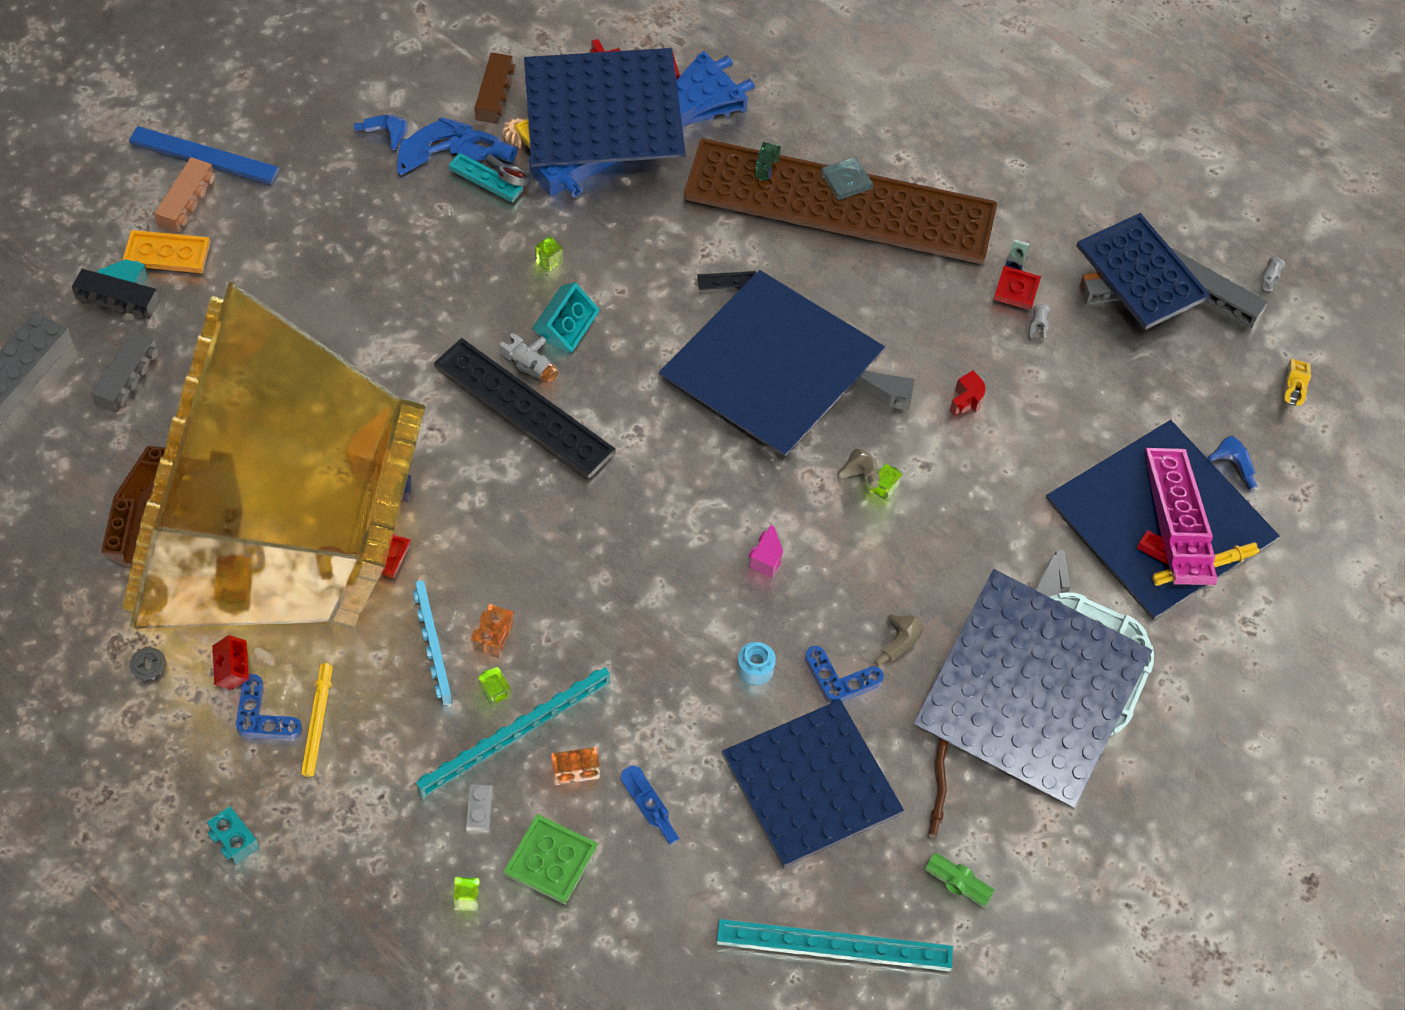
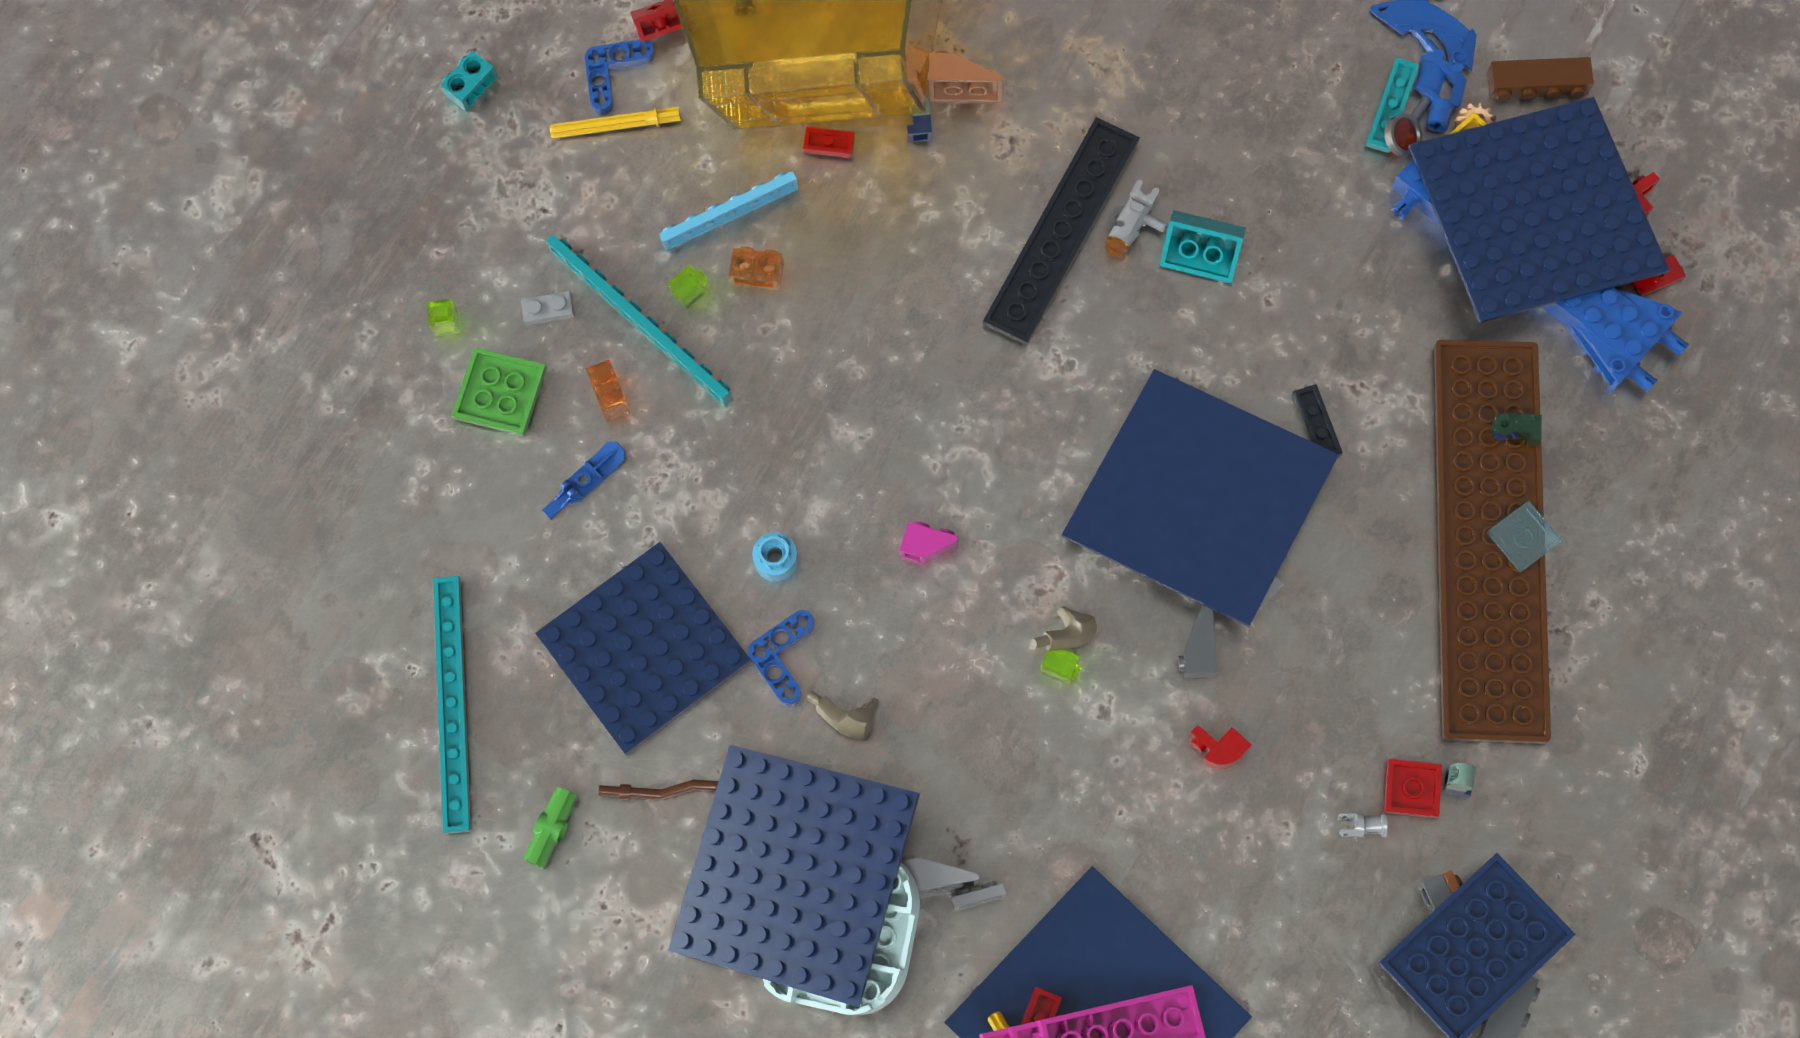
camera: 90 degrees right, 15 degrees up
clear neon green brick [535,236,563,272] -> none

